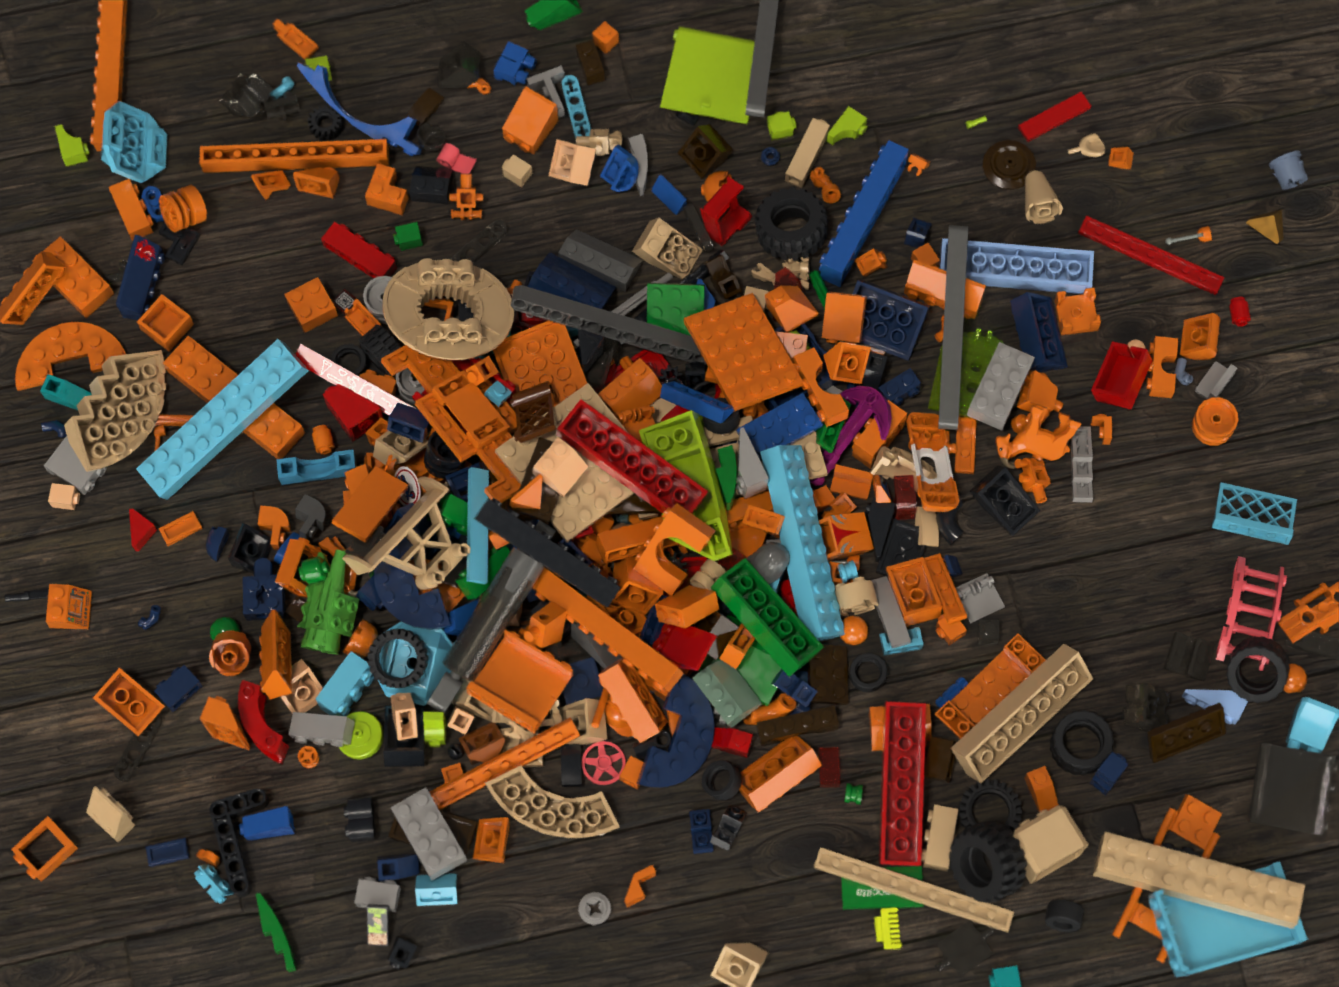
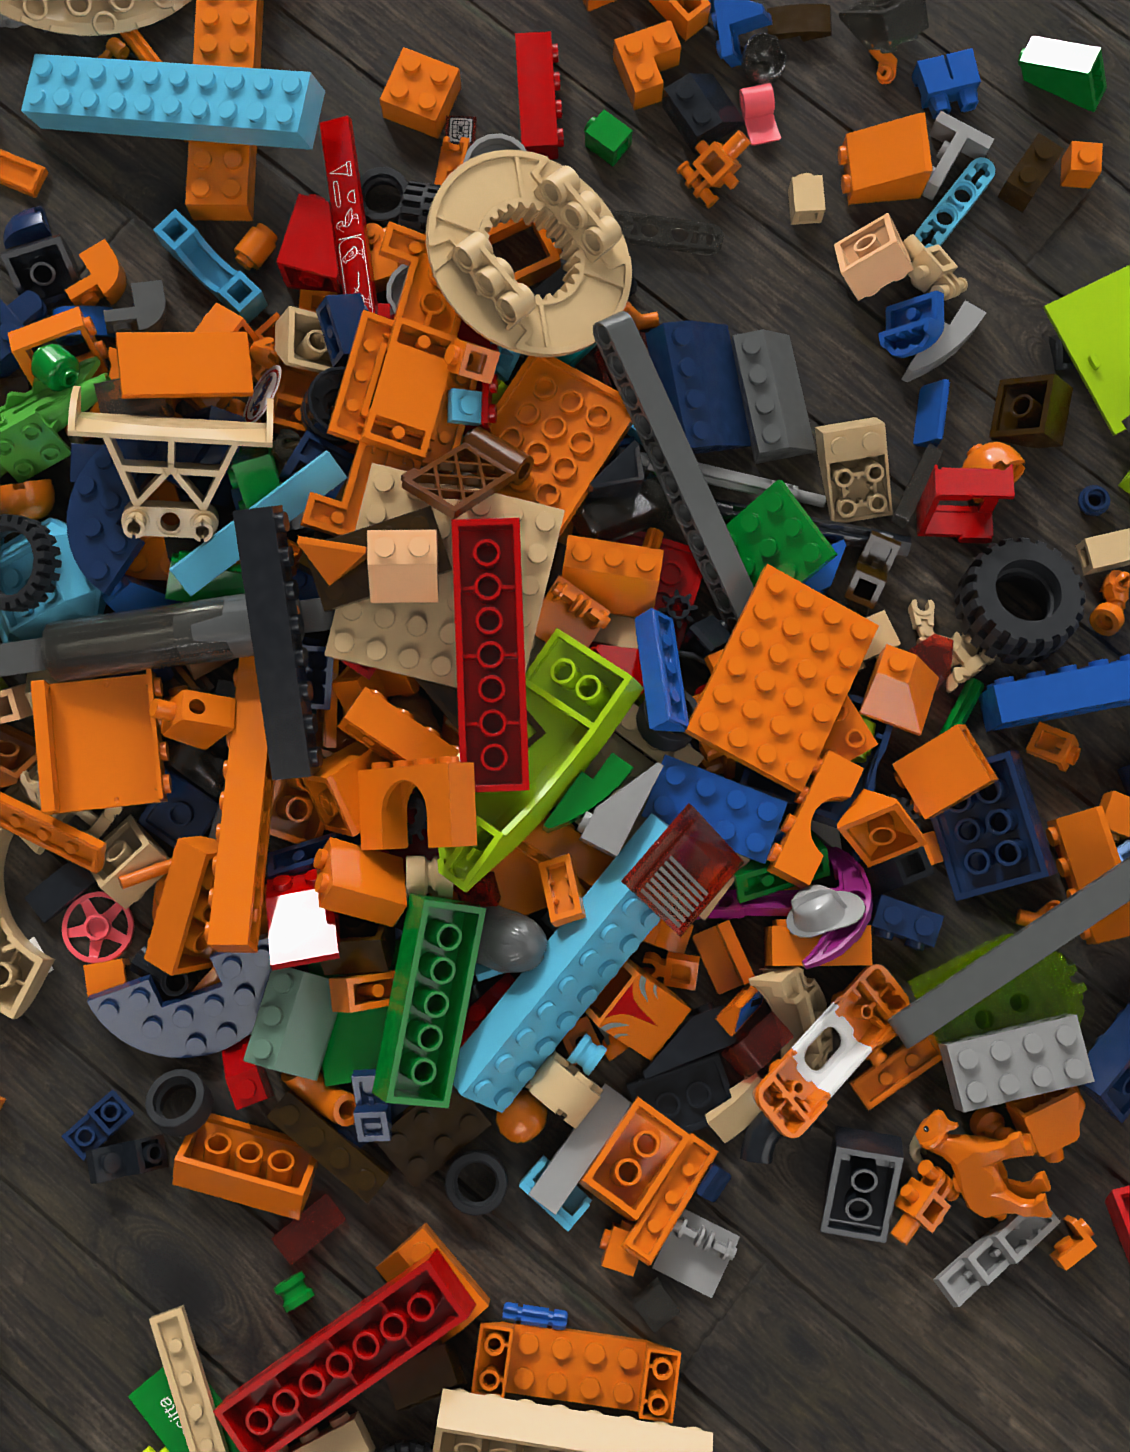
camera: 50 degrees right, 10 degrees up
none -> clear red piece [621,803,744,937]
none -> light grey piece [786,885,865,938]

